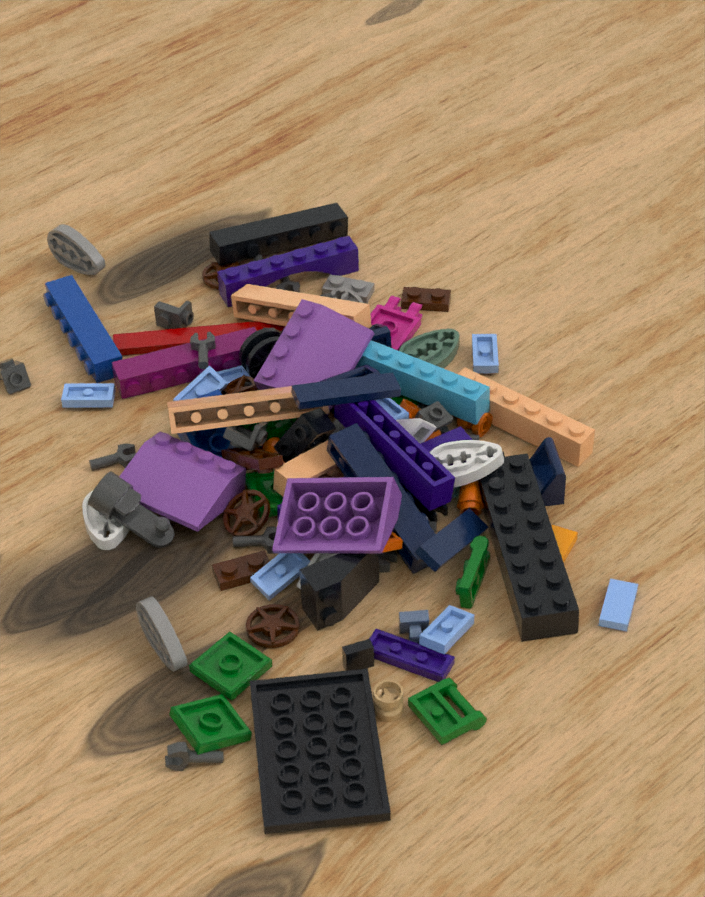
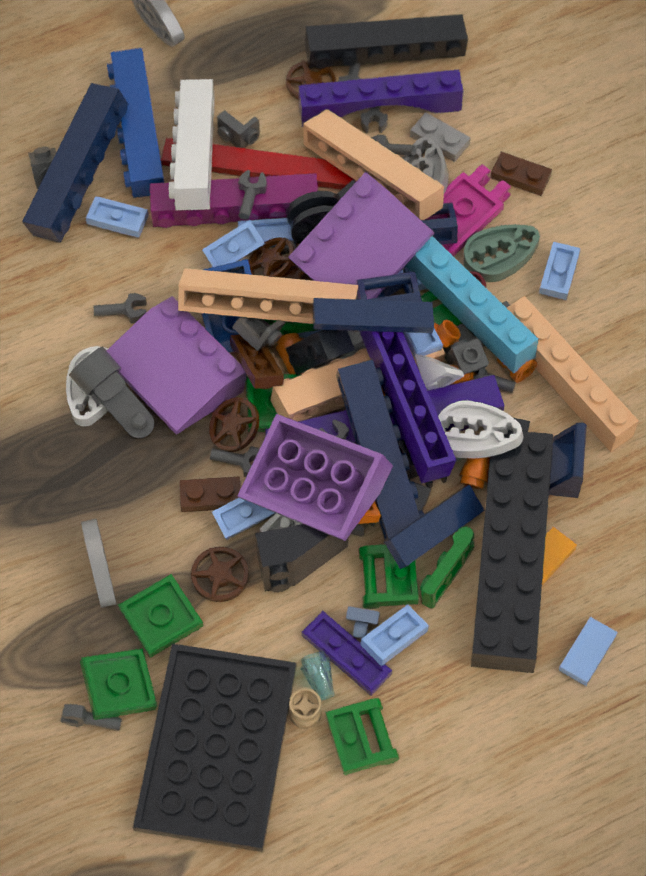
camera: 15 degrees right, 20 degrees up
black tile [342,639,374,671] -> none
none -> dark blue brick [22,83,128,243]
none -> white brick [169,79,215,210]
none -> clear light blue cone [300,651,336,701]
none -> green plate [359,544,419,609]

